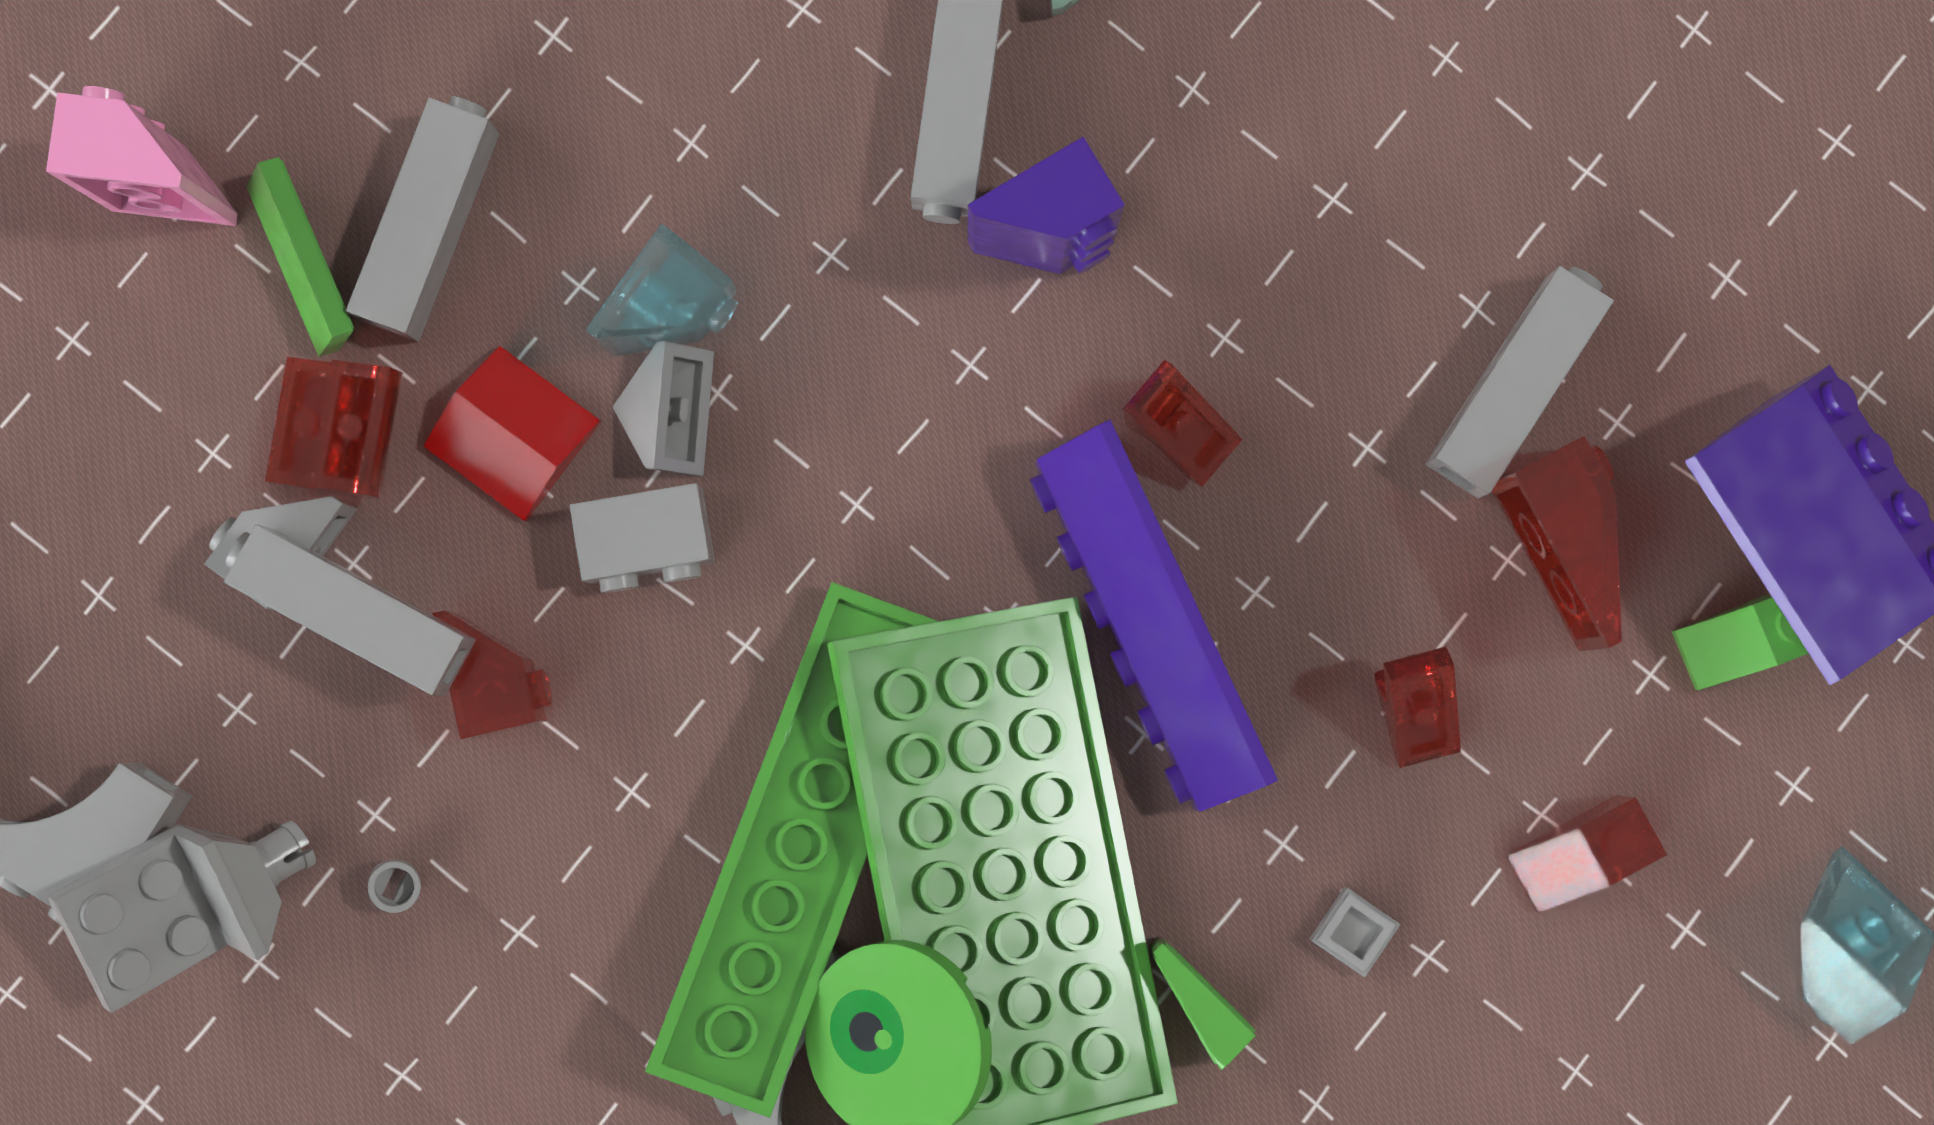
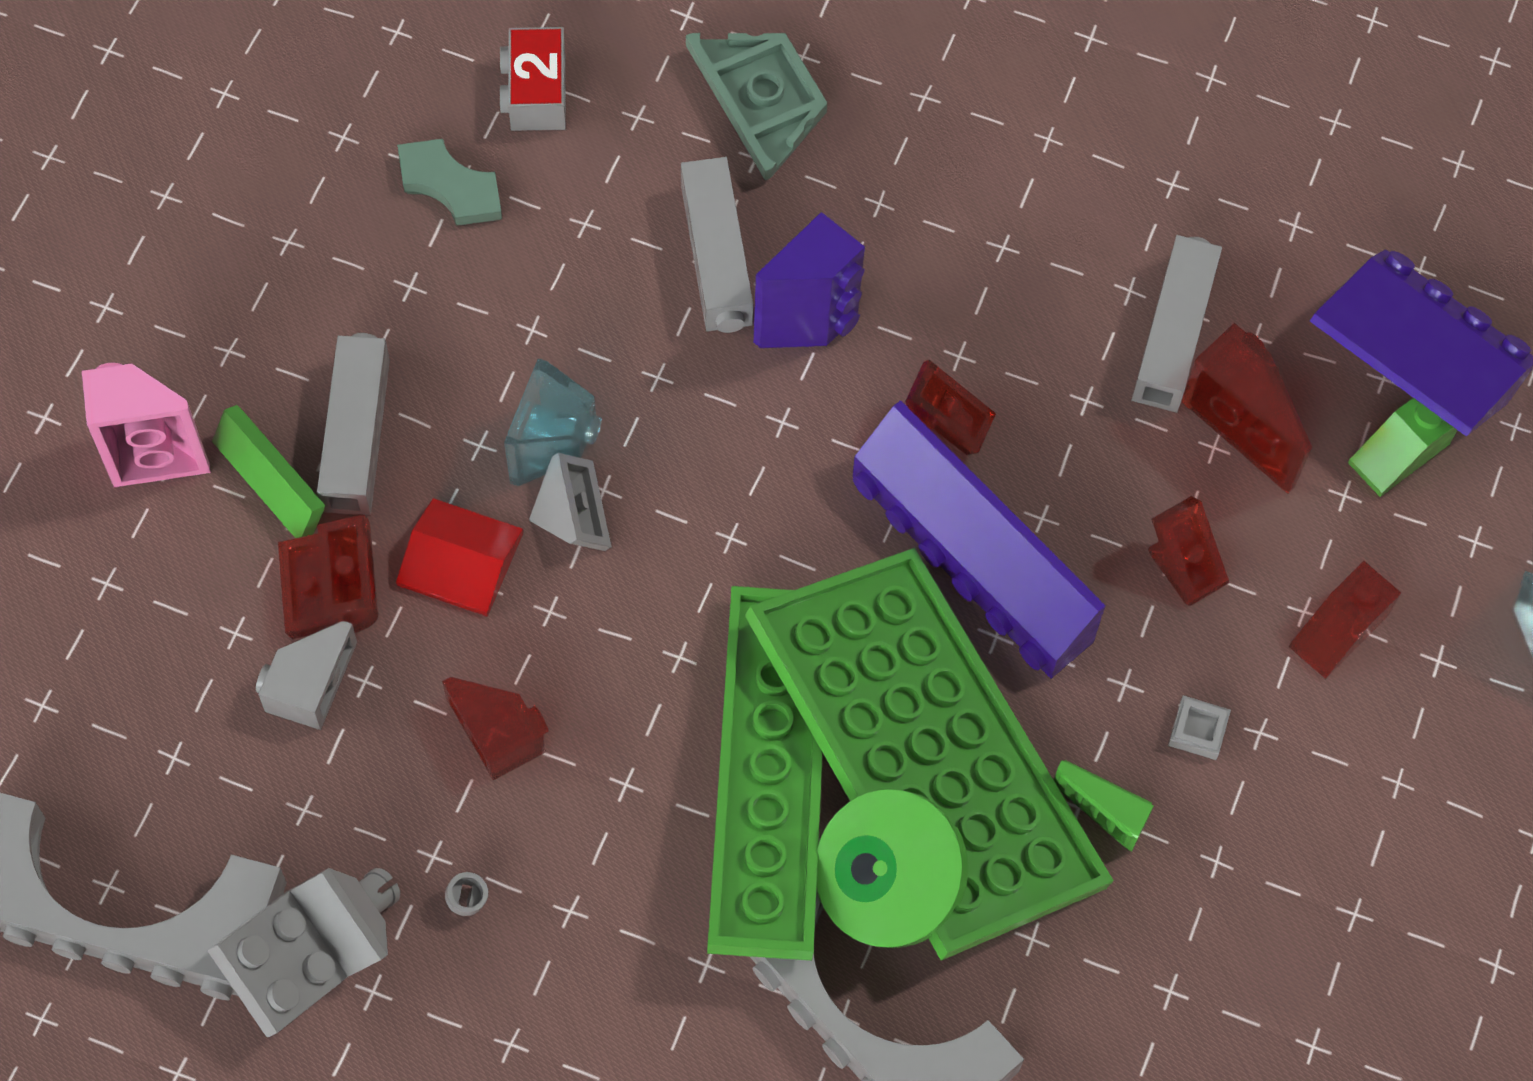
camera: 20 degrees left, 20 degrees down
light grey brick [224,524,476,696] -> none
light grey brick [569,483,715,593] -> none

